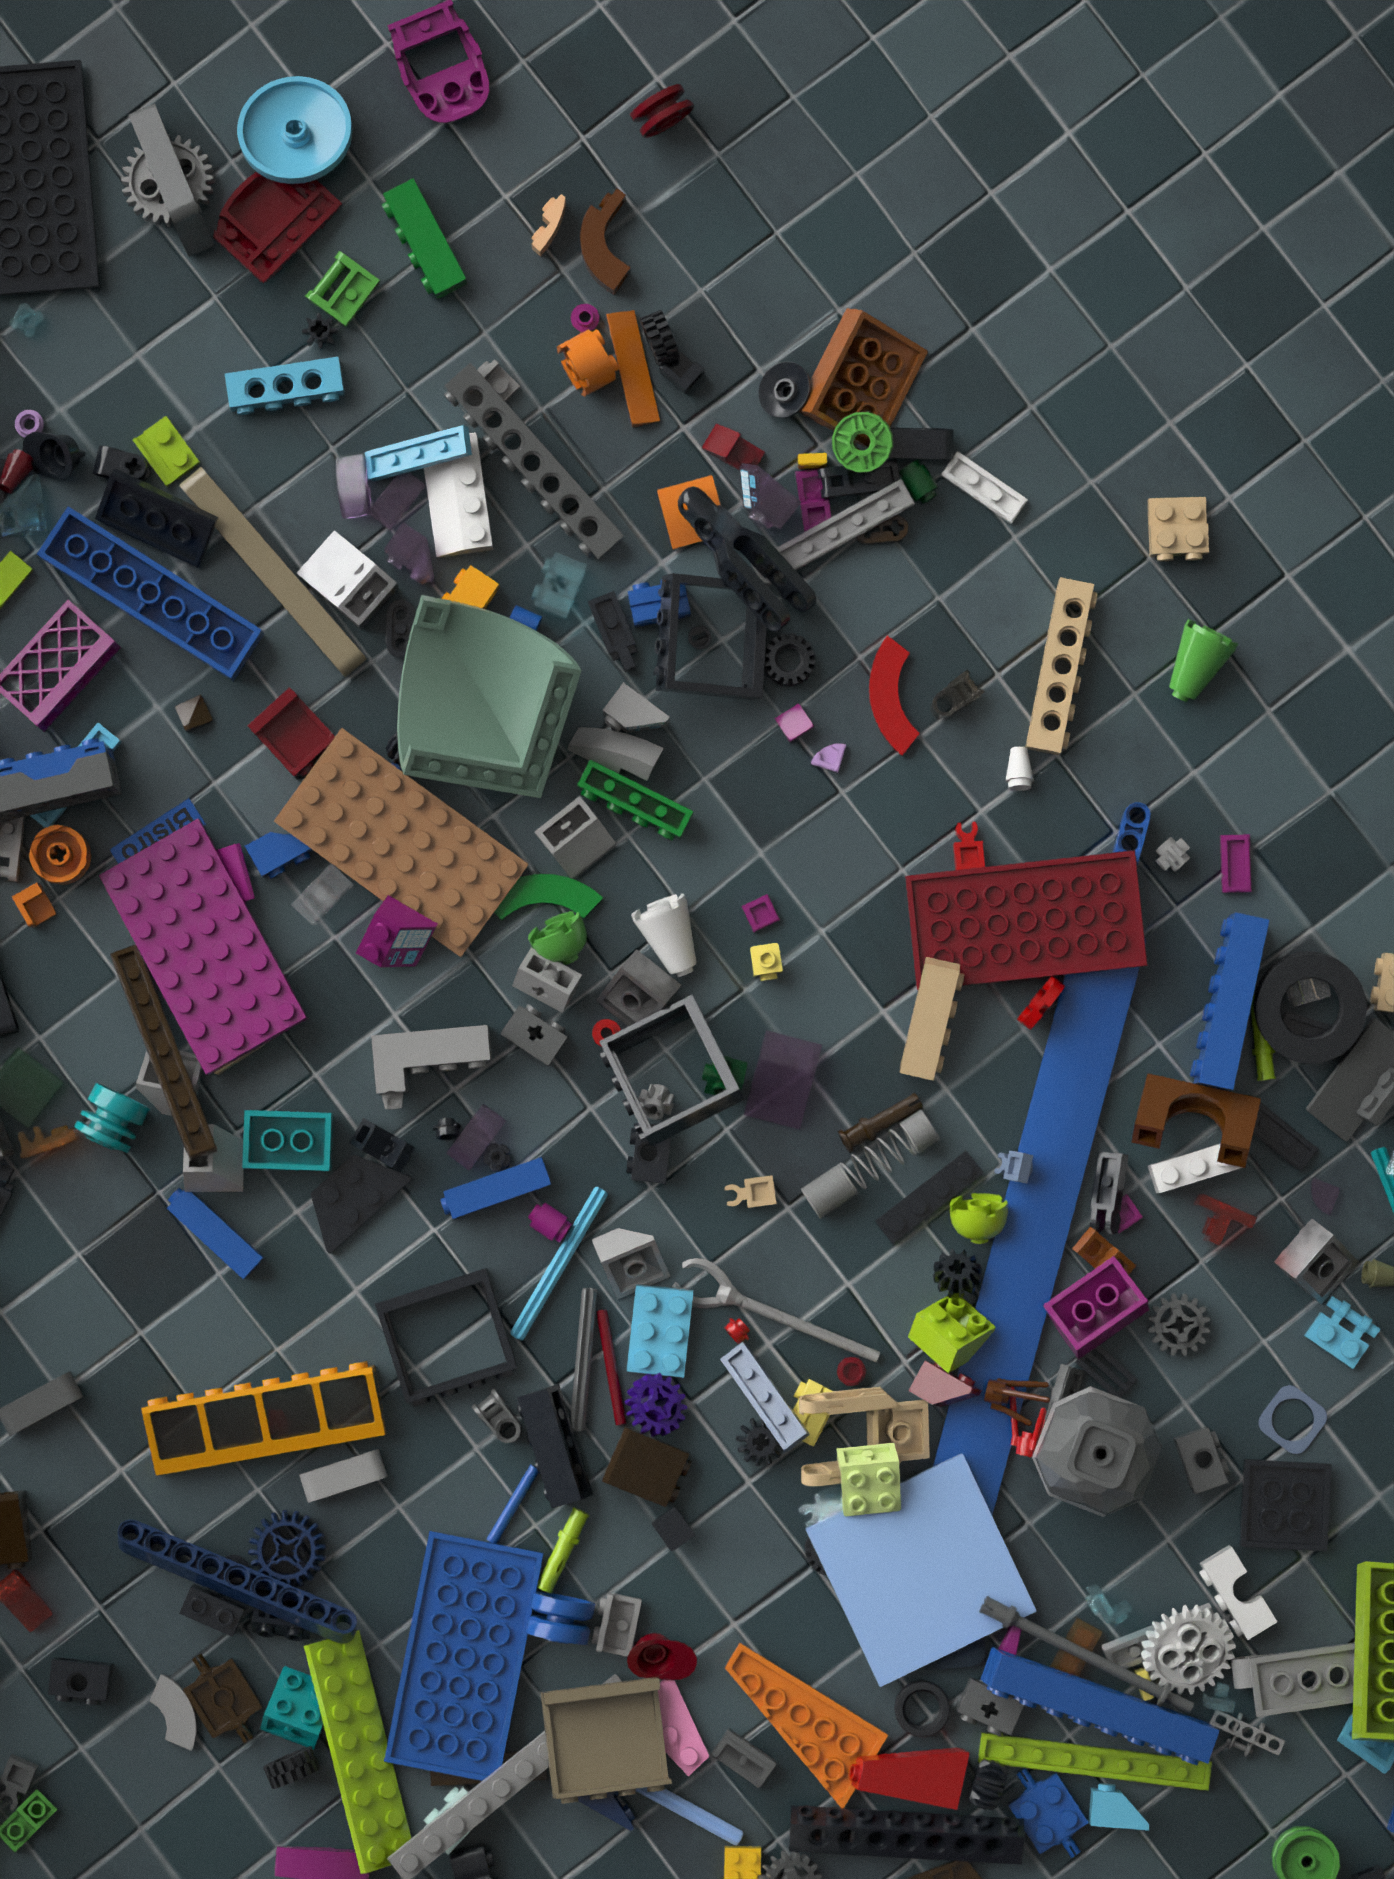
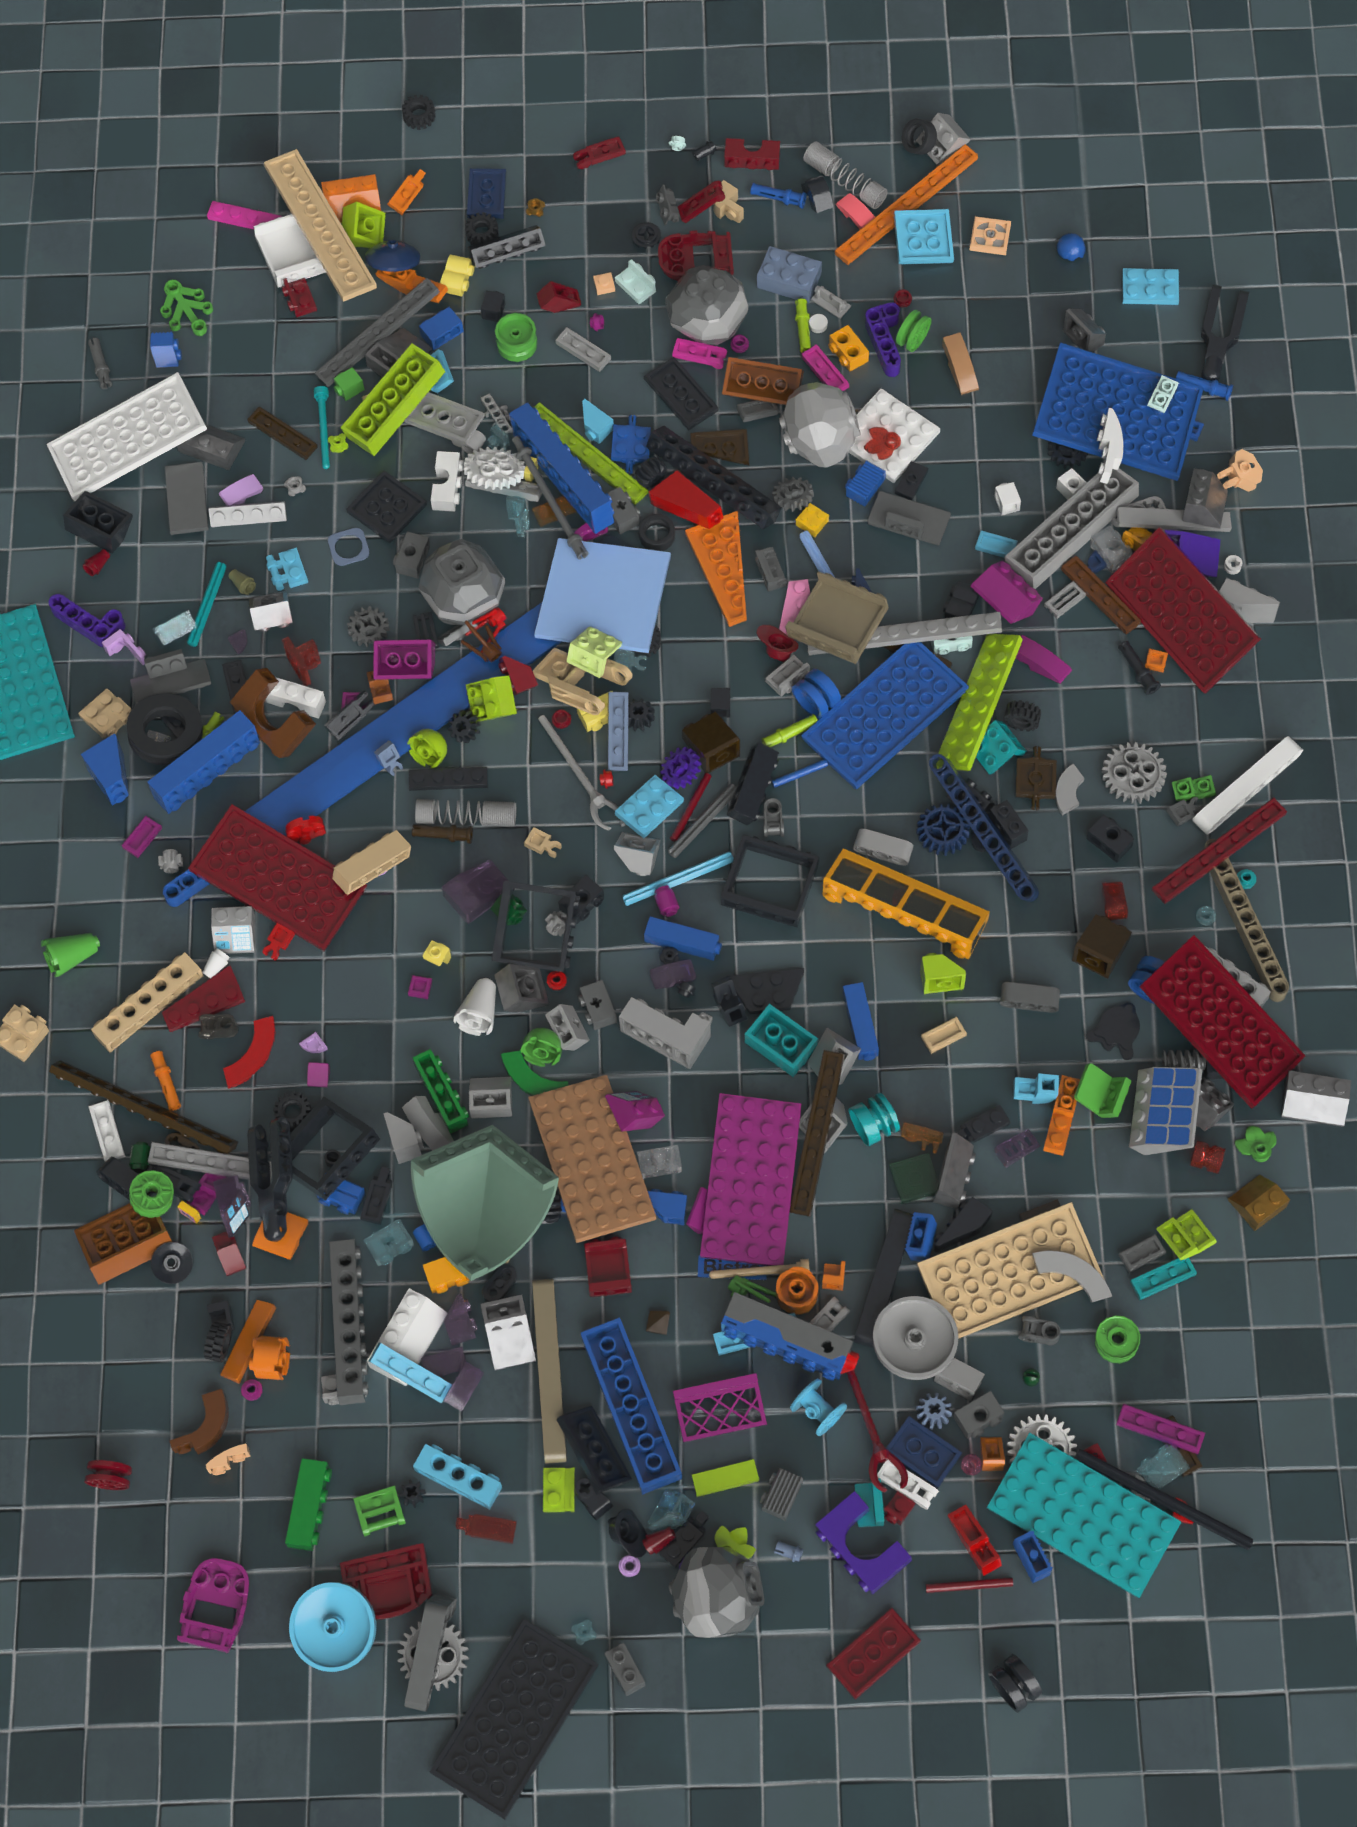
camera: 135 degrees left, 20 degrees down
none -> dark brown plate [49,1060,238,1154]
none -> blue slope [81,734,129,806]
none -> orange pin [150,1051,181,1111]
none -> dark red wing [162,965,245,1032]
none -> light grey slope [211,906,255,954]
none -> clear red hinge [456,1514,517,1544]
none -> tan piece [709,1259,810,1279]
none -> bright green plant [728,1275,776,1303]
none -> lime slope [920,953,966,994]
none -> tan tile [921,1017,967,1054]
none -> light grey gear [1102,742,1167,804]

